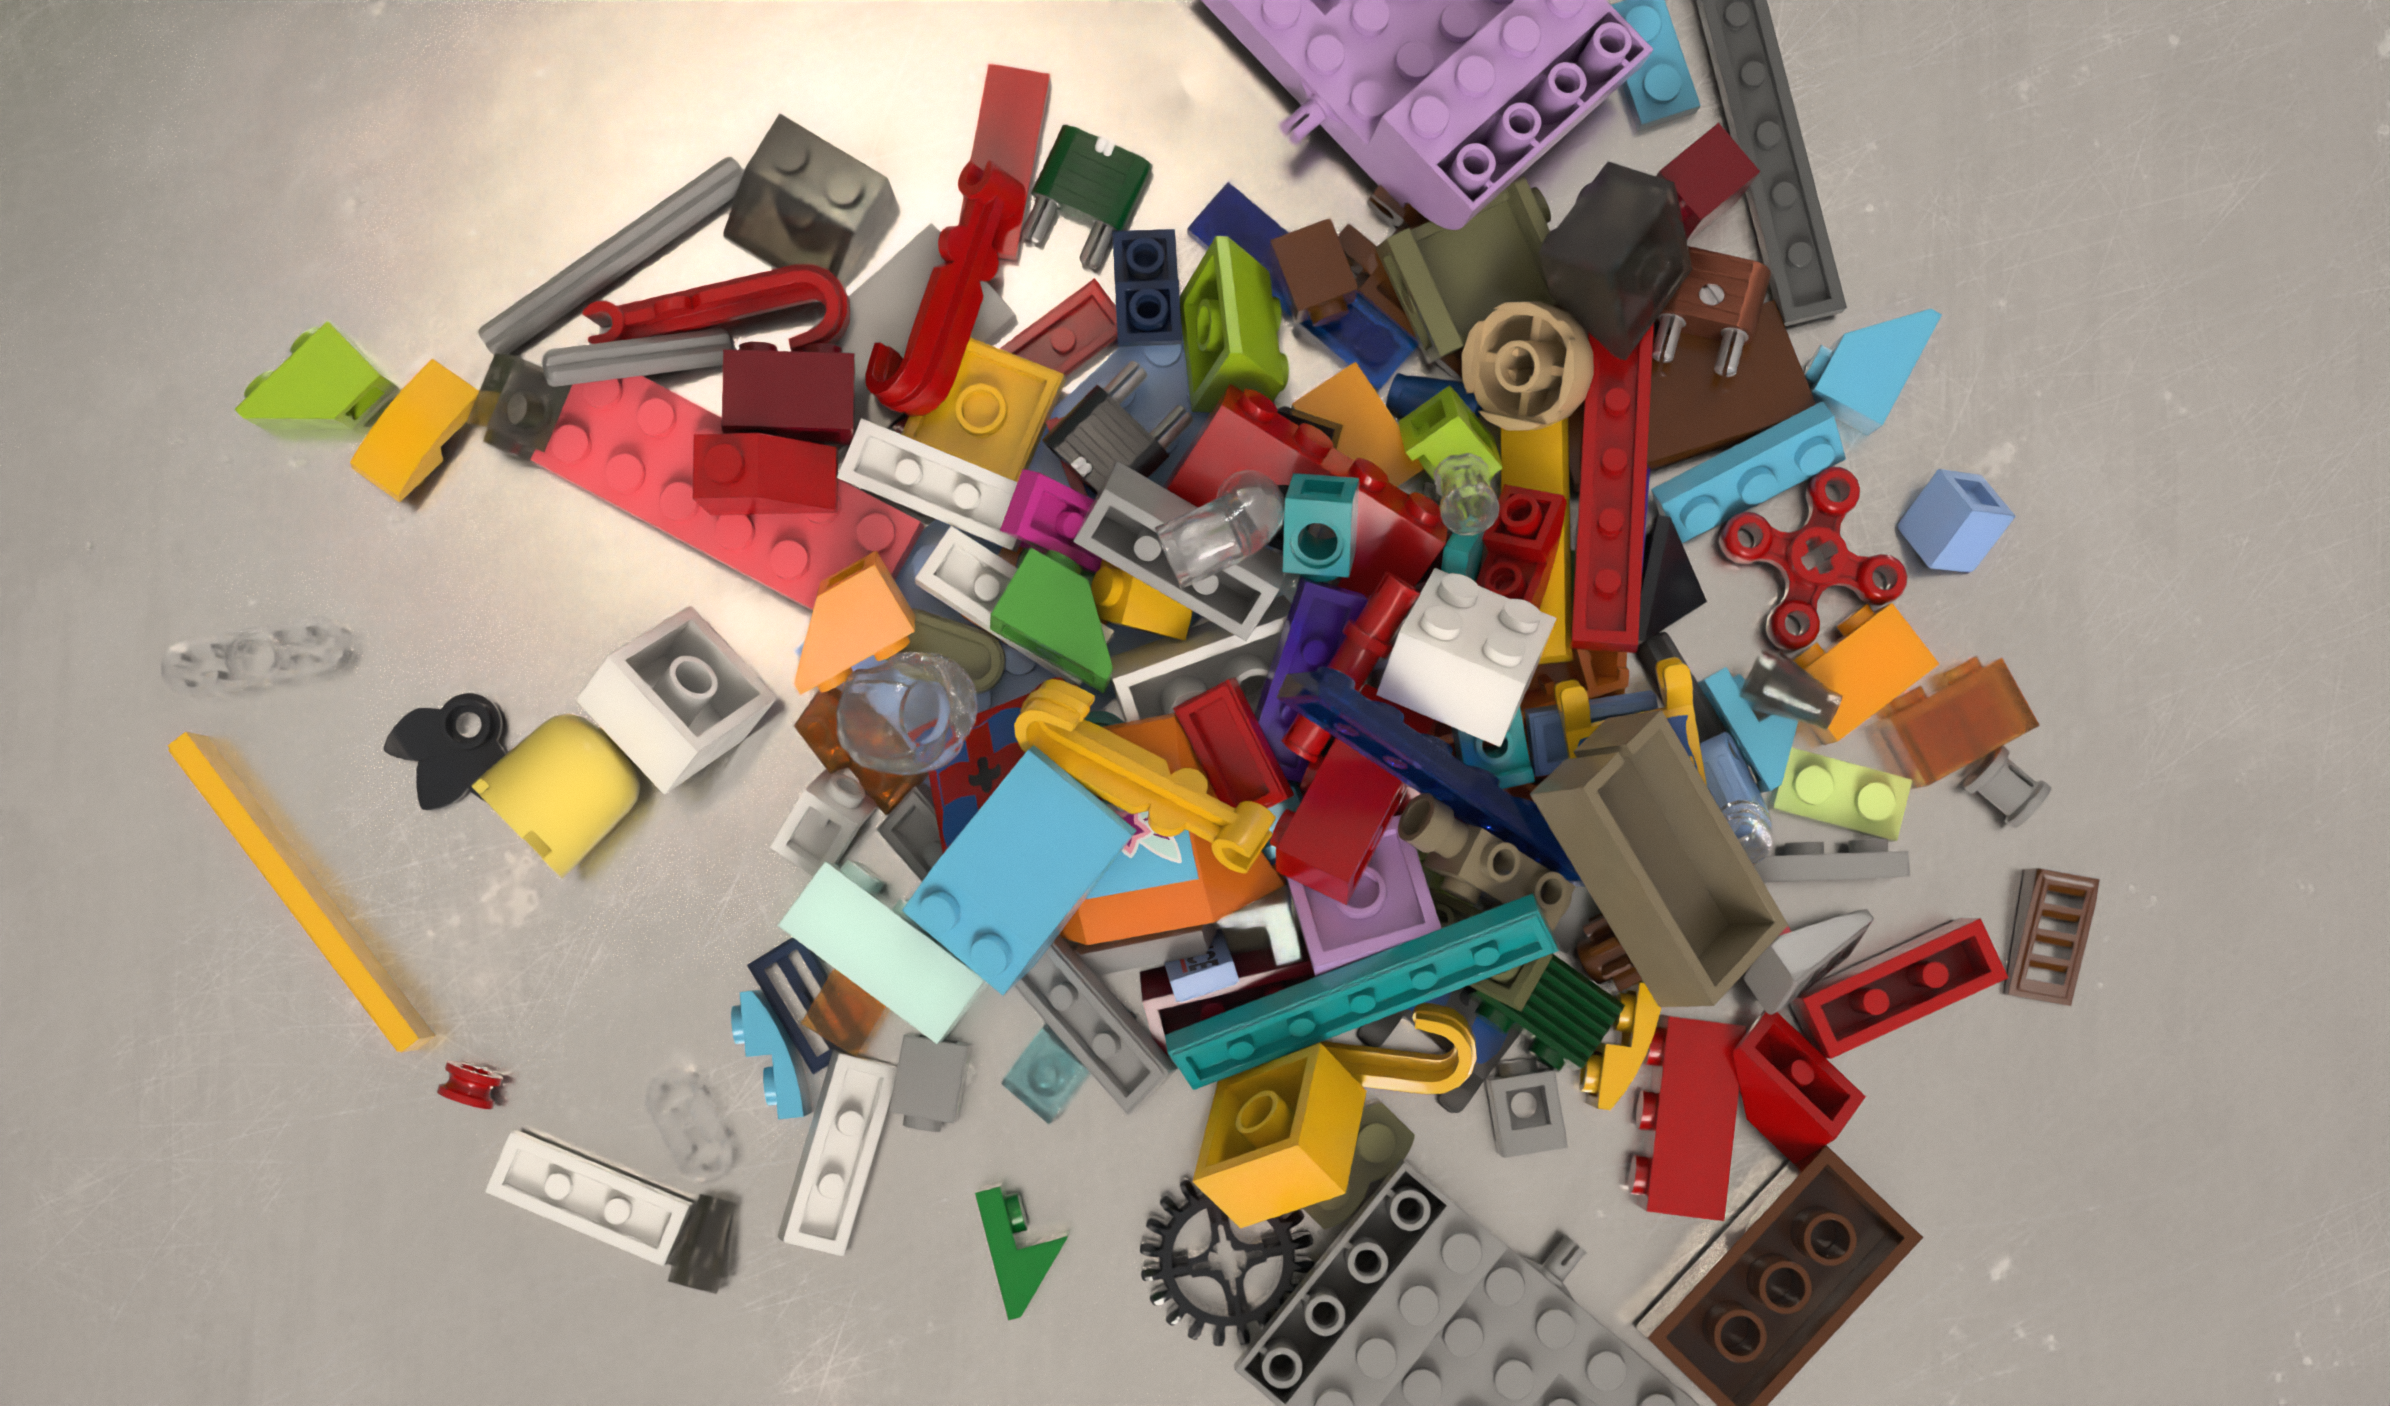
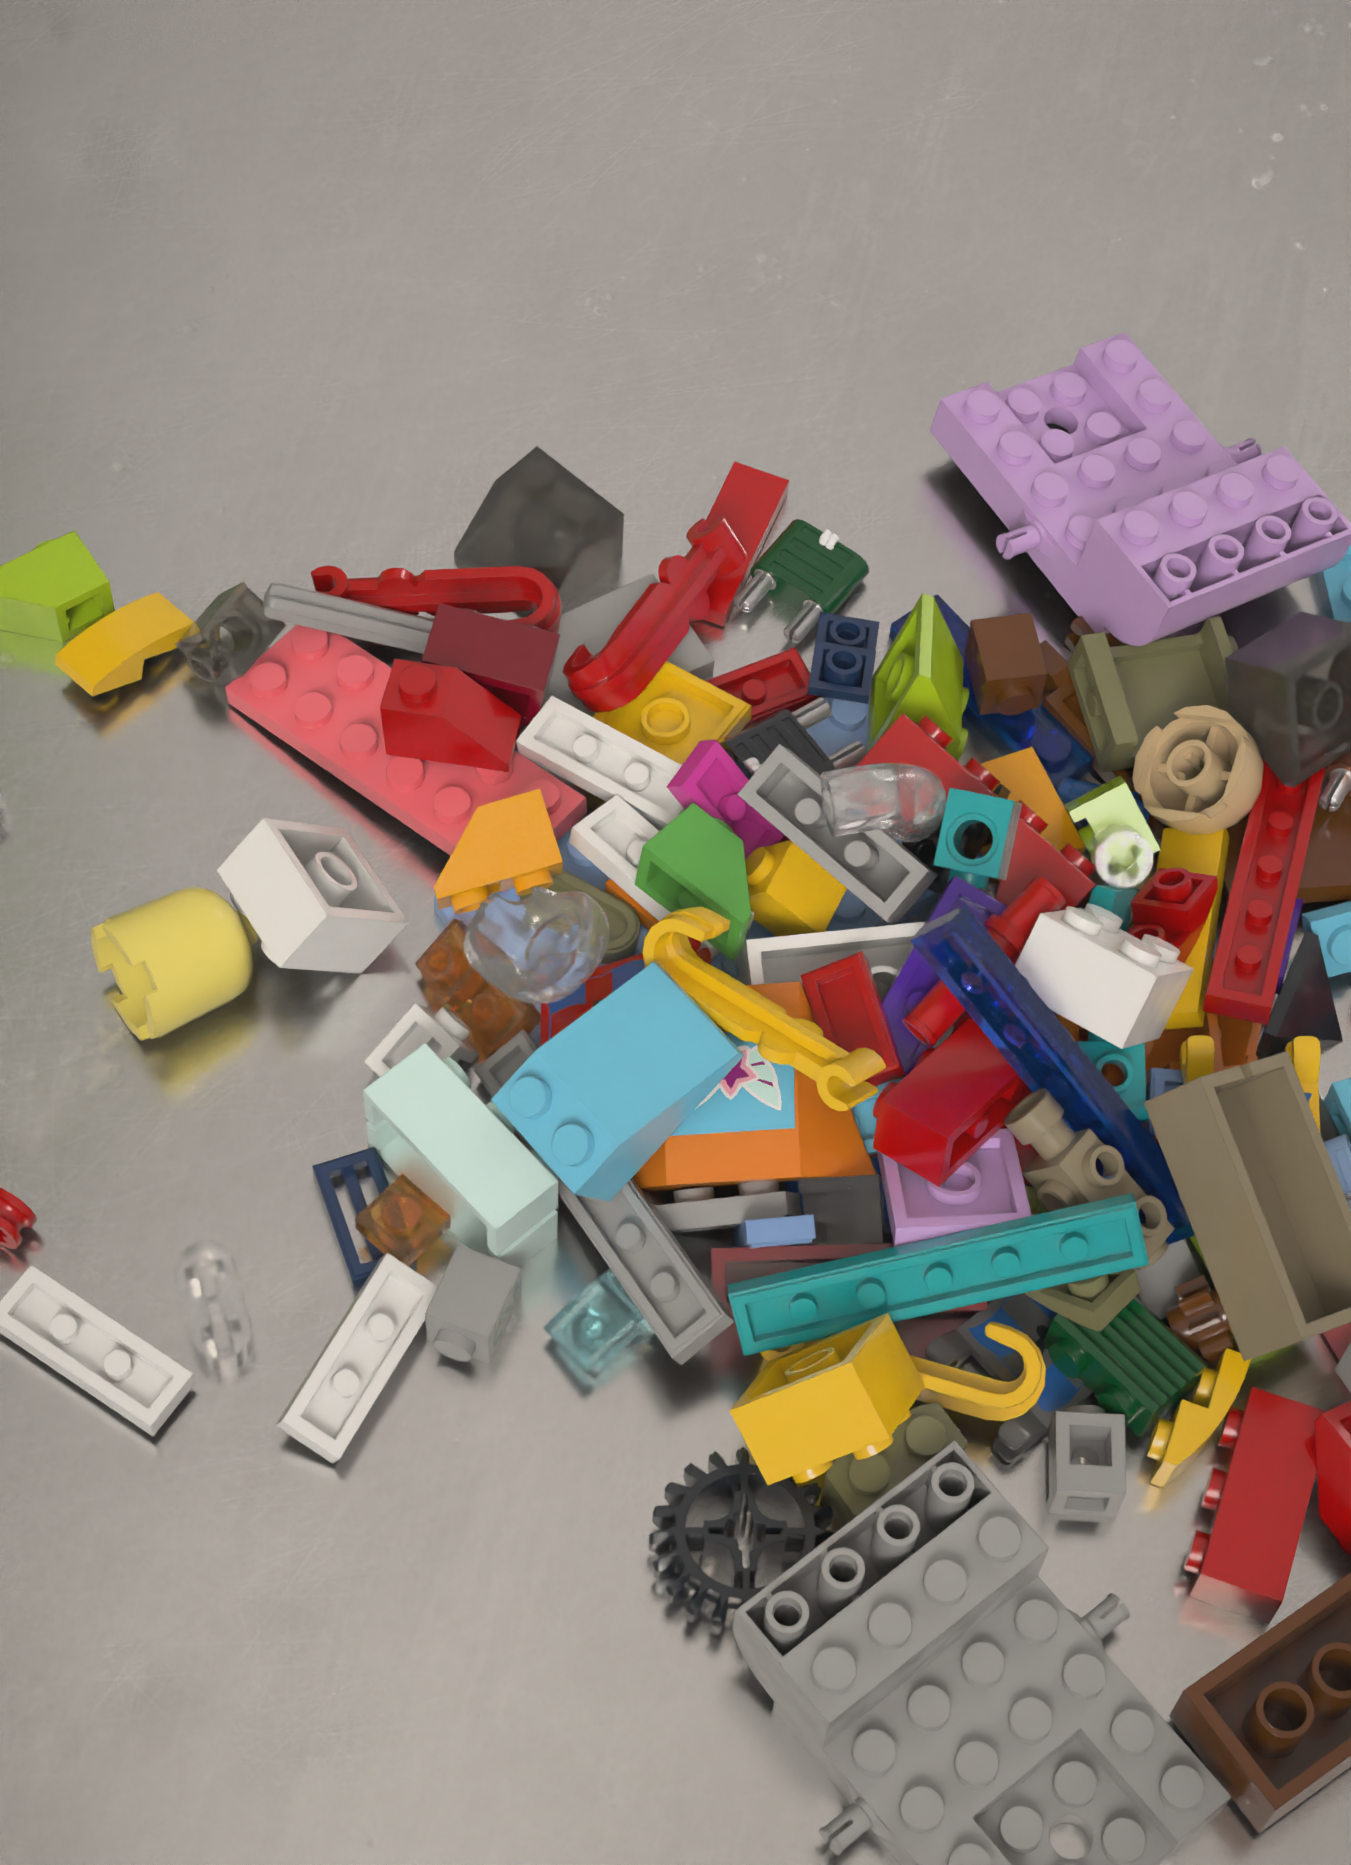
camera: 10 degrees right, 25 degrees down
black plate [383,693,506,811] -> none
light grey axle [478,156,750,358] -> none
clear smoke cone [666,1194,737,1294] -> none
medium azure slope [731,989,812,1120] -> none
green slope [975,1180,1070,1321] -> none

